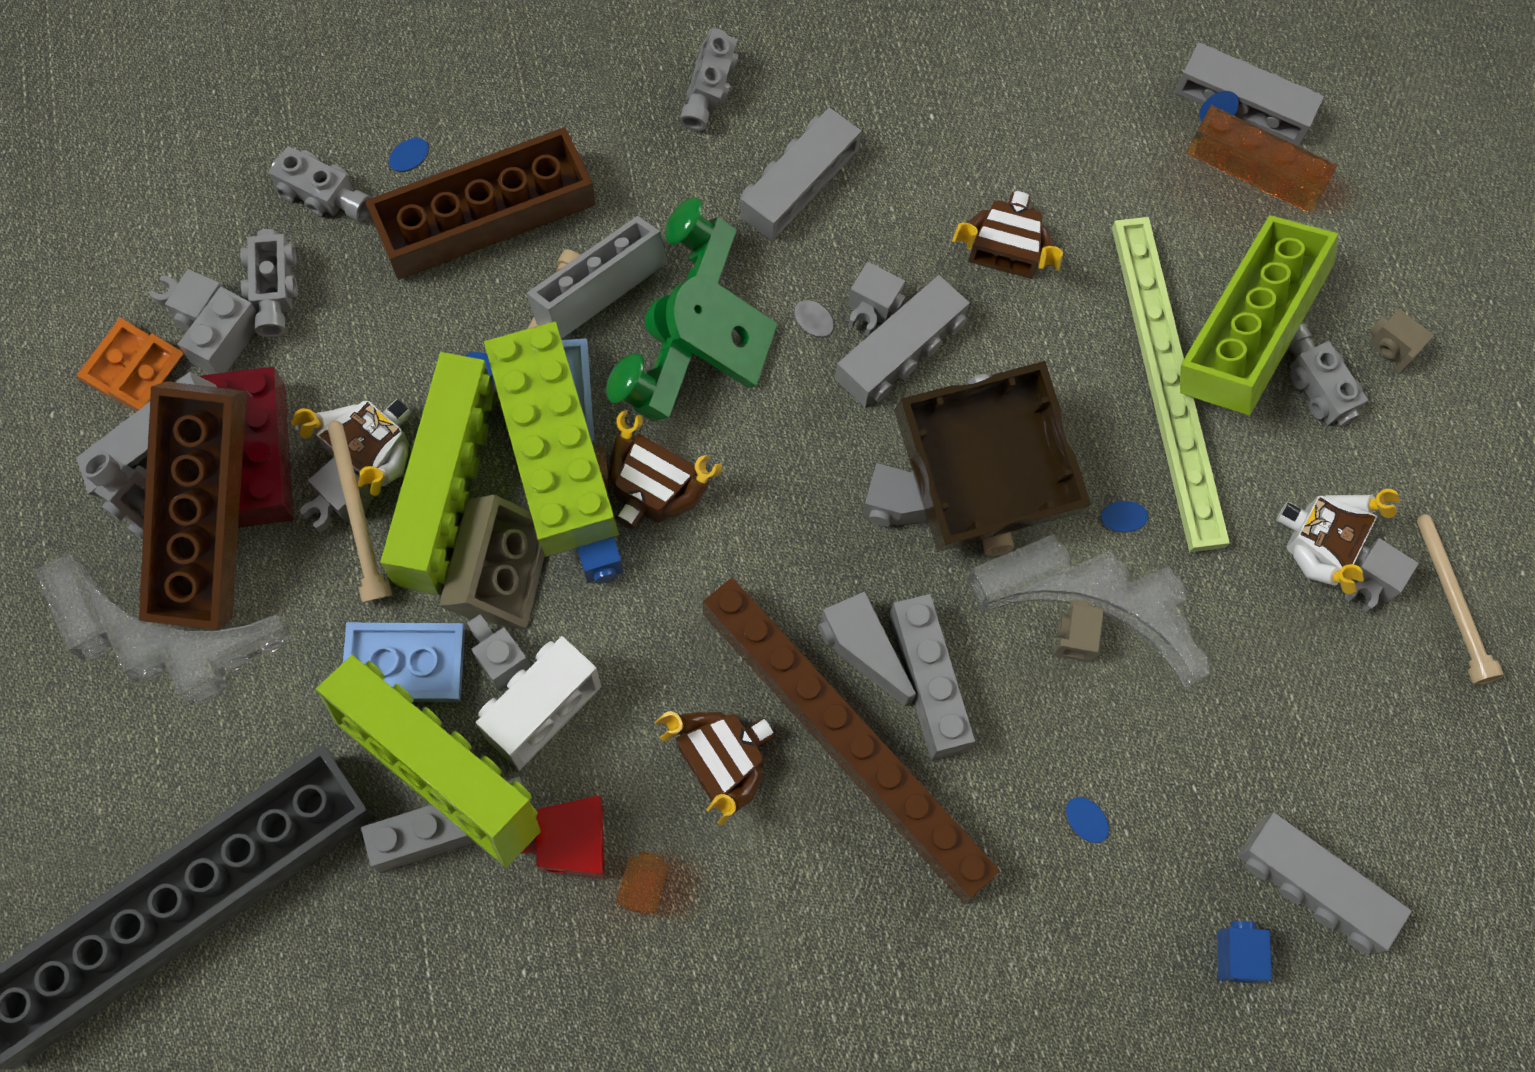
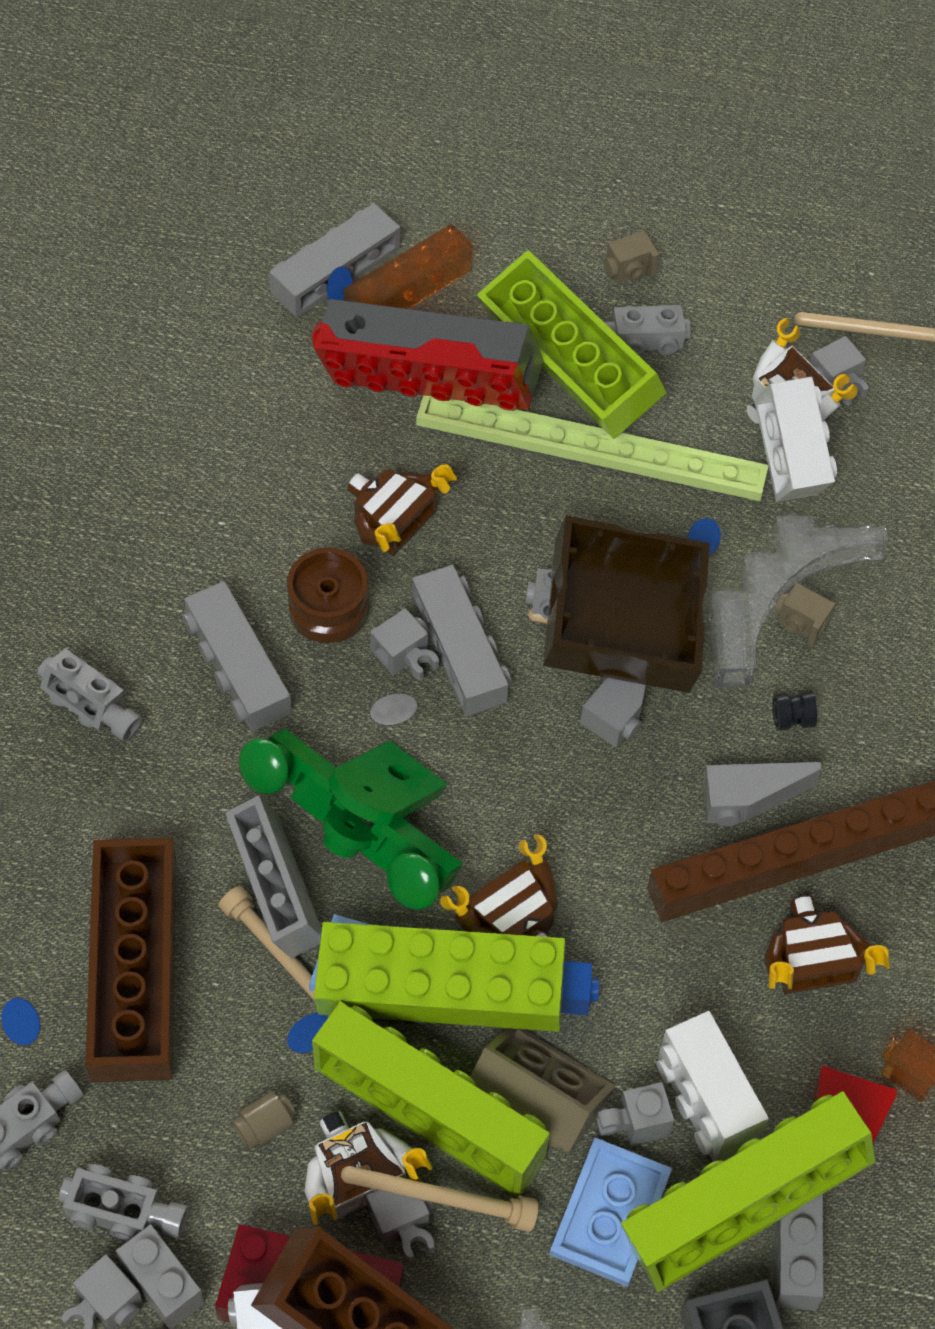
camera: 65 degrees left, 10 degrees down
light grey brick [889,594,975,761] -> none
none -> dark tan brick [232,1091,296,1150]
none -> reddish brown wheel [287,547,369,643]
none -> piece [312,299,544,411]
none -> white brick [754,377,837,502]
none -> black wheel [772,690,817,731]

